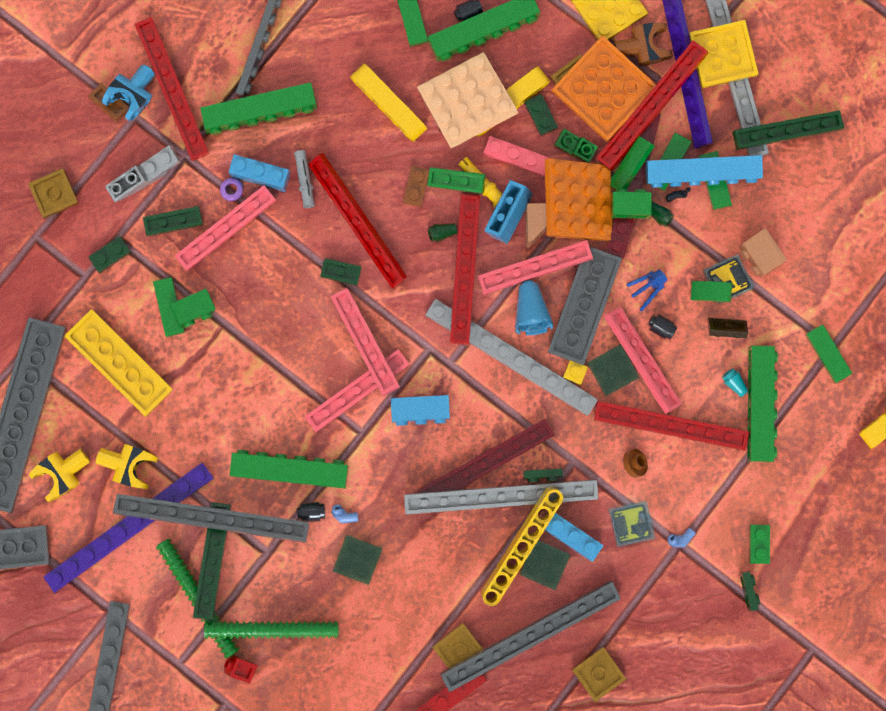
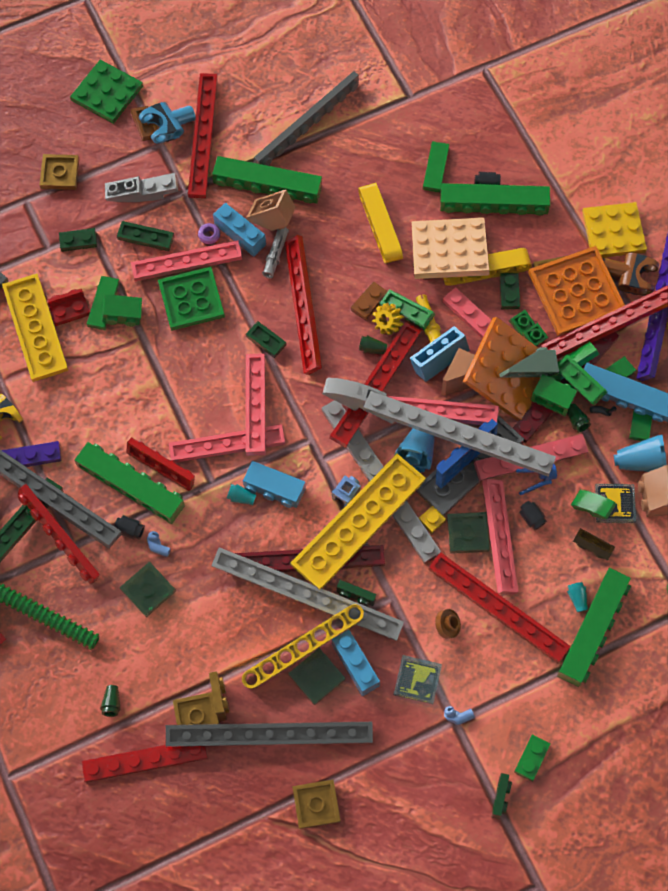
camera: 30 degrees right, 15 degrees down
none -> red plate [18,484,100,584]
none -> red bracket [47,289,90,326]
none -> green plate [70,59,143,124]
none -> dark green cone [100,685,121,717]
none -> red plate [126,437,195,491]
none -> green plate [158,267,225,331]
none -> pearl gold plate [209,671,230,721]
none -> teal cone [227,484,256,506]
none -> nougat slope [246,189,296,231]
none -> yellow plate [291,454,426,590]
none -> light grey slope [322,378,394,424]
none -> medium blue window [332,476,361,507]
none -> light grey plate [363,391,556,477]
none -> yellow gear [372,303,404,335]
none -> blue plate [436,419,498,489]
none -> coral plate [474,434,588,481]
none -> sand green slope [499,347,559,378]
none -> green tile [558,354,608,406]
none -> dark azure cone [614,435,667,472]

